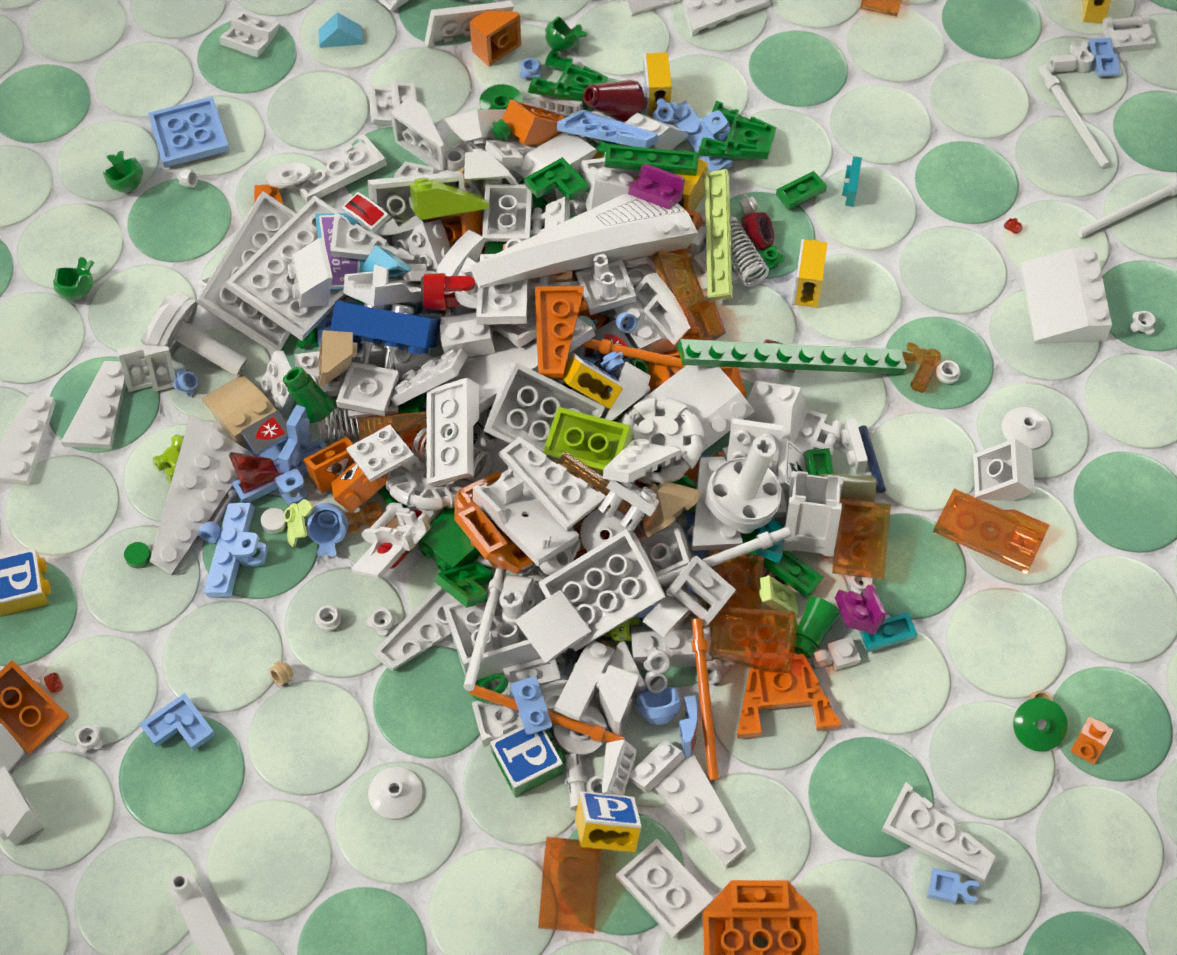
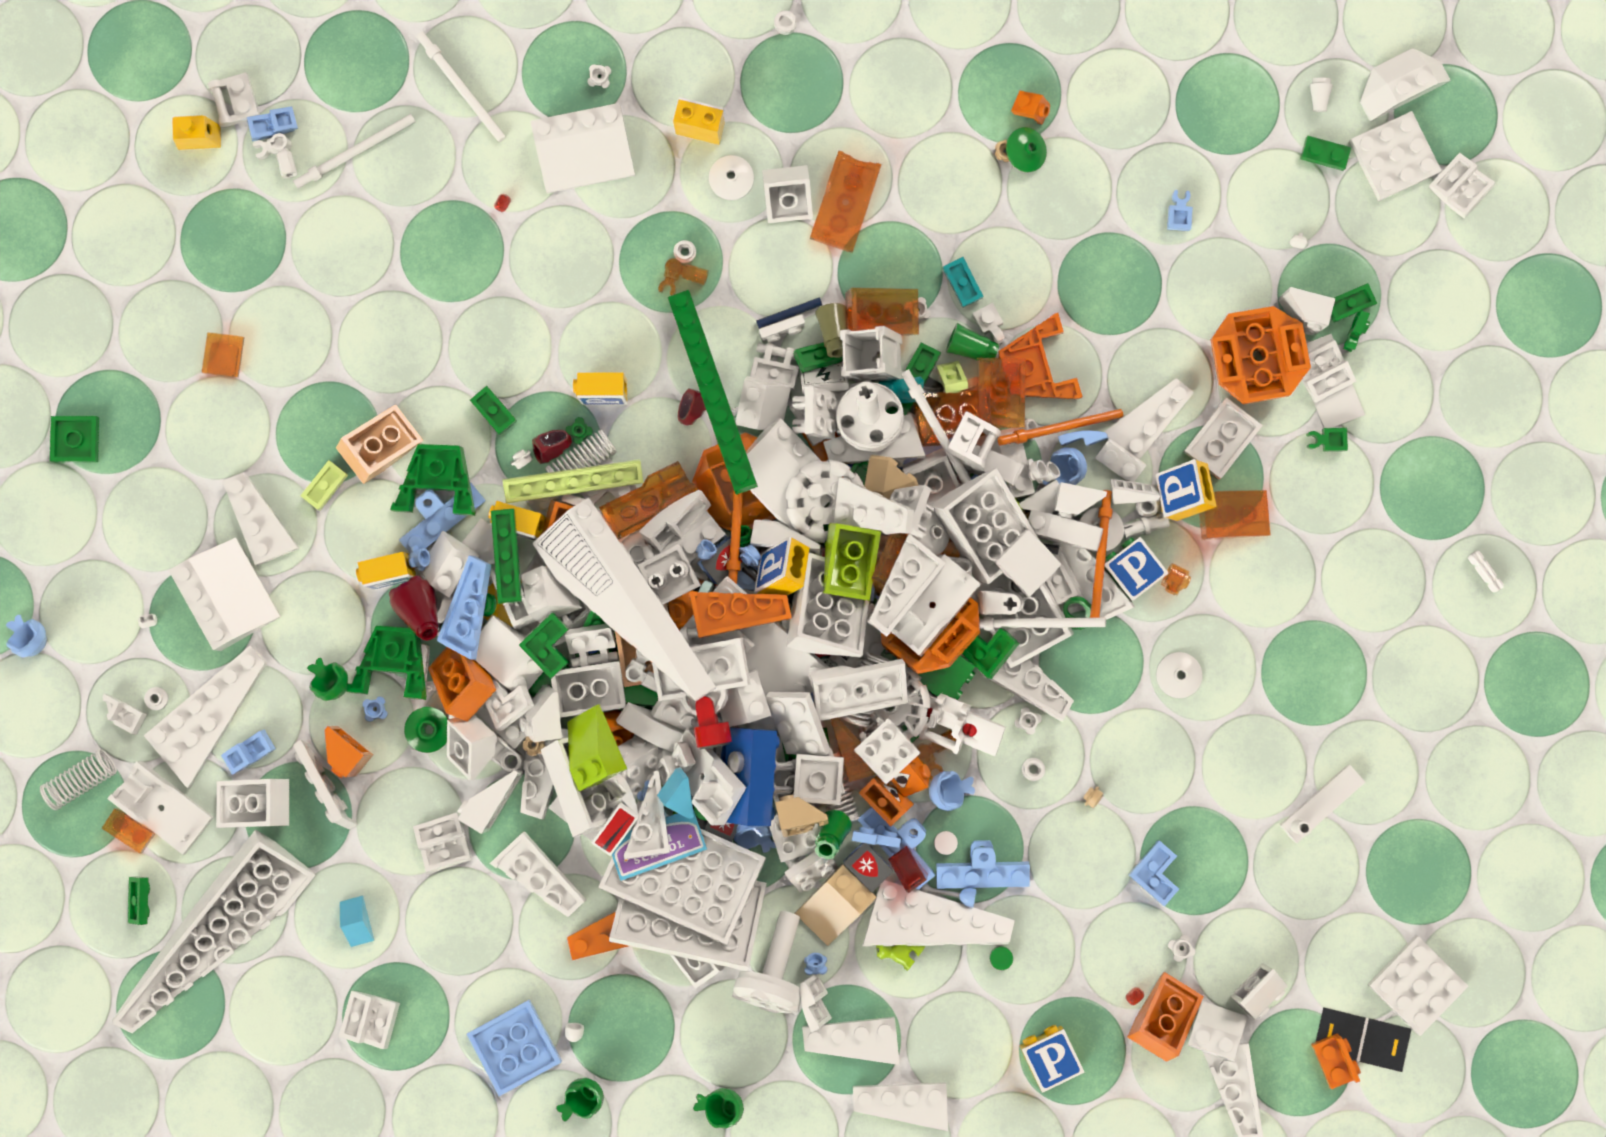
camera: 100 degrees left, 25 degrees up
white dish [266,162,311,189] -> none
yellowish green plate [284,499,314,547] -> none
white slope [288,238,333,308] -> none
green plate [491,119,512,141] -> none
light blue bracket [509,676,552,735] -> none
magenta bracket [628,164,685,210] -> none
magenta bracket [834,585,886,635] -> none
teal plate [842,156,862,207] -> none
white wing [882,782,996,883] -> none
none -> yellowish green plate [300,460,348,511]
none -> light nougat slope [336,404,423,484]
none -> yellow piece [673,97,725,145]
none -> clear orange plate [1160,563,1191,596]

